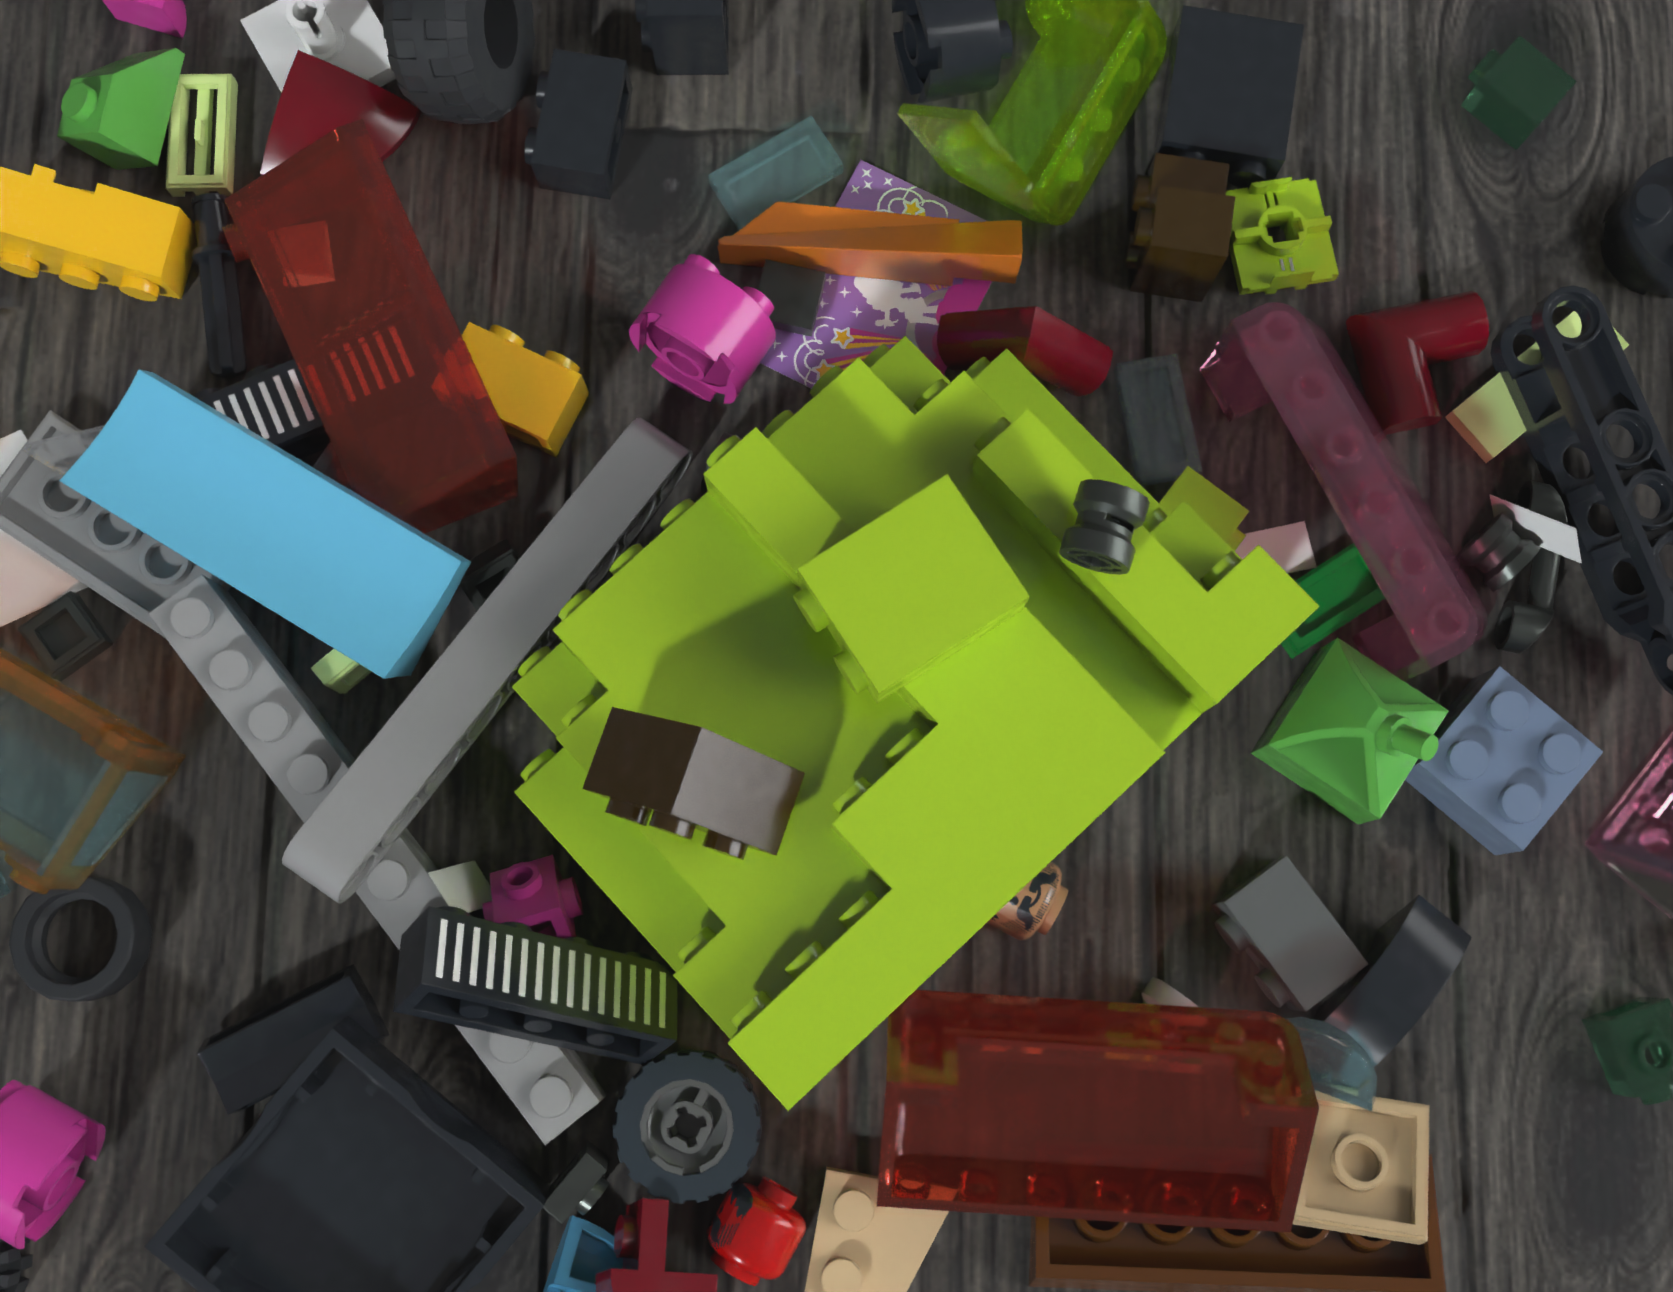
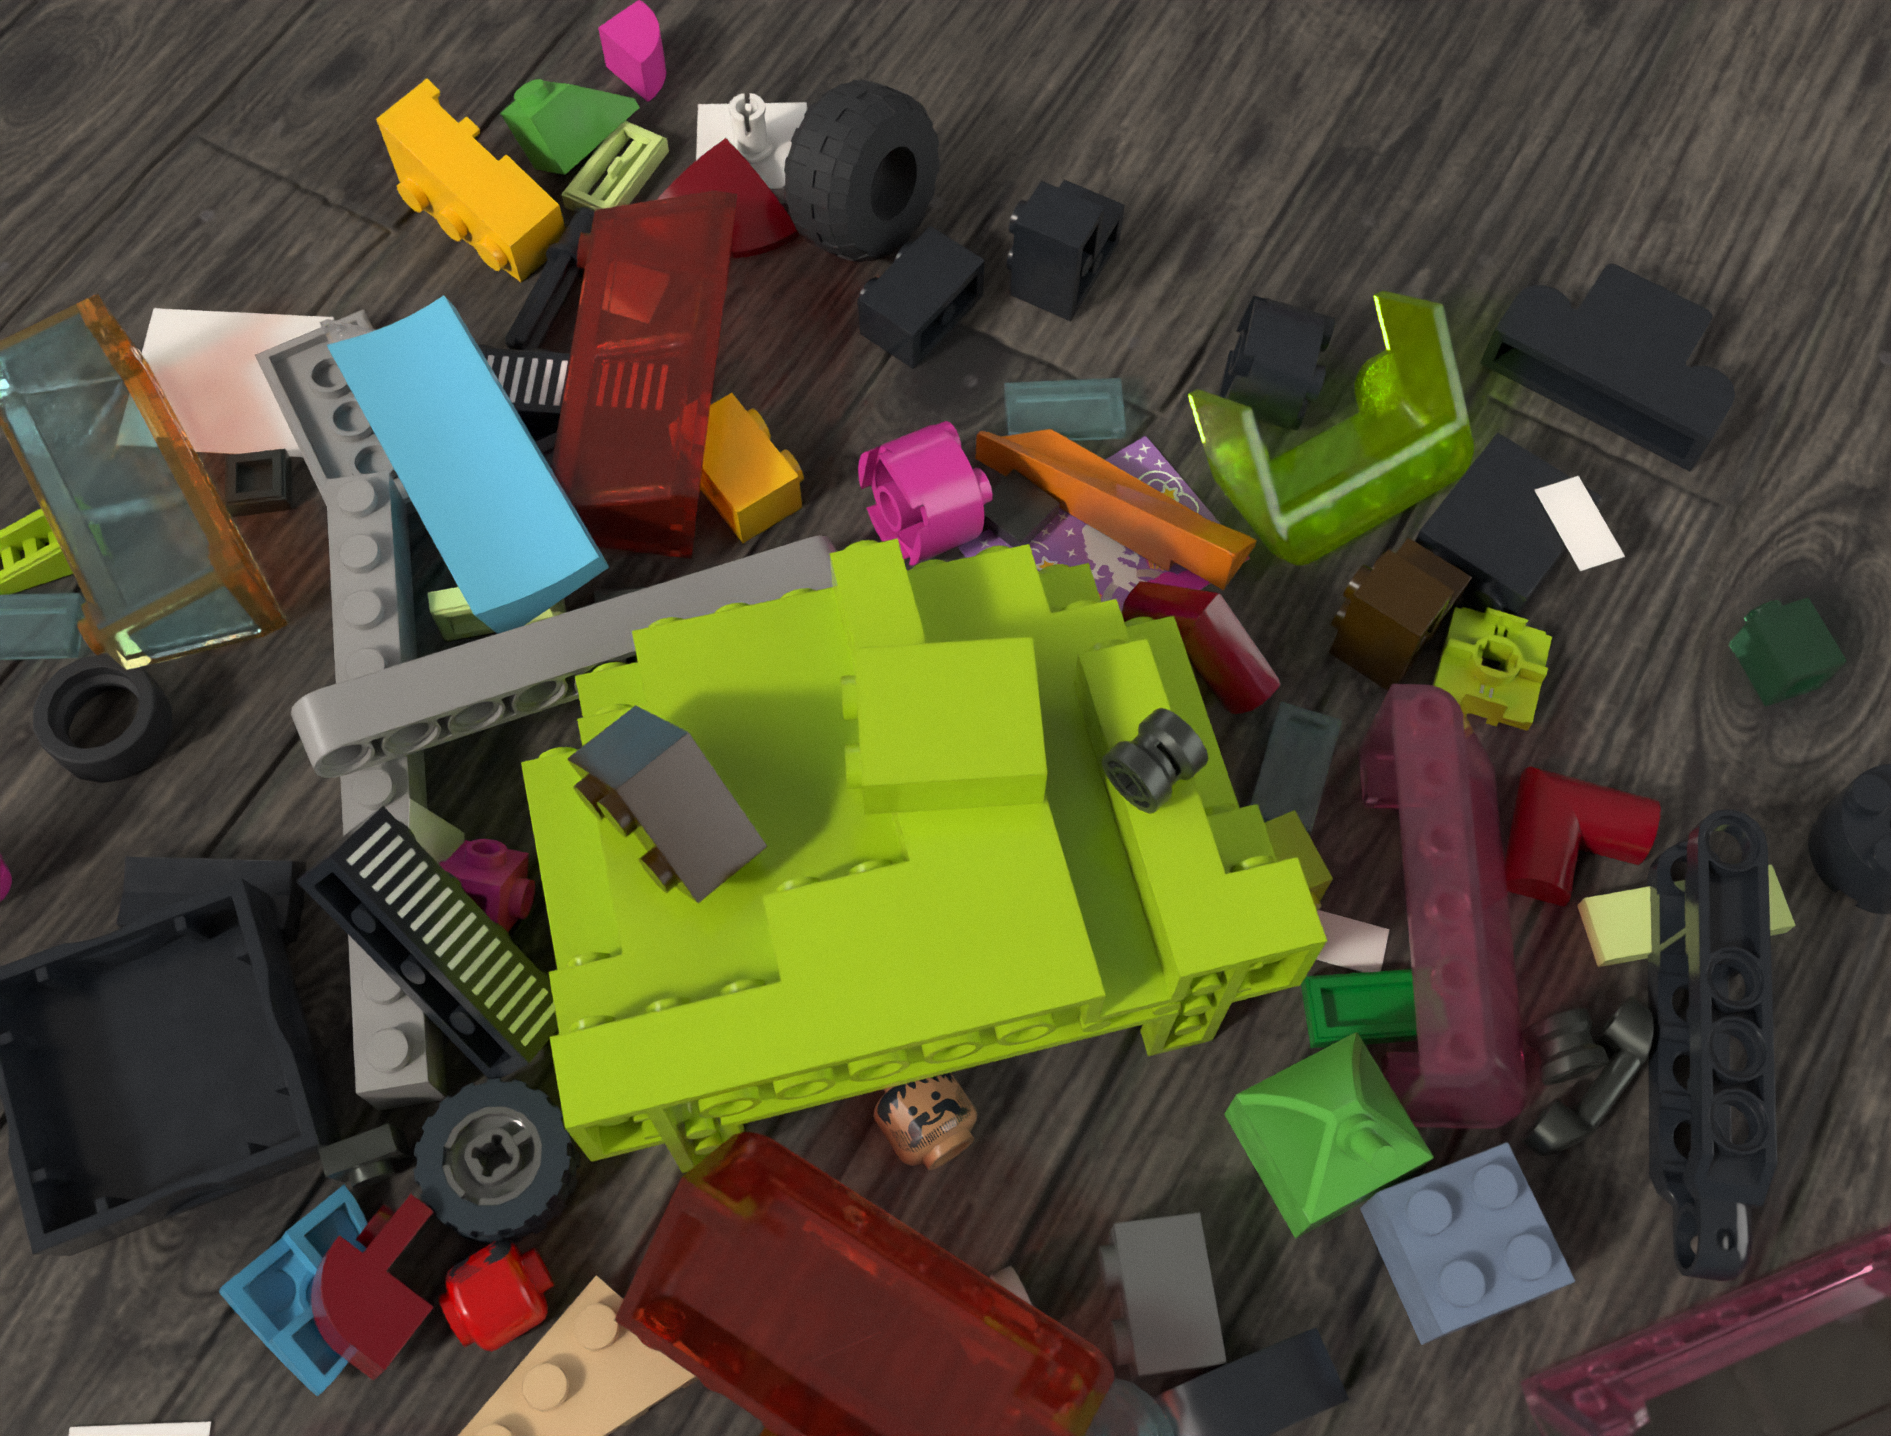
camera: 30 degrees right, 15 degrees down
white sticker [1490,494,1582,563] -> none
none -> white sticker [1535,476,1625,571]

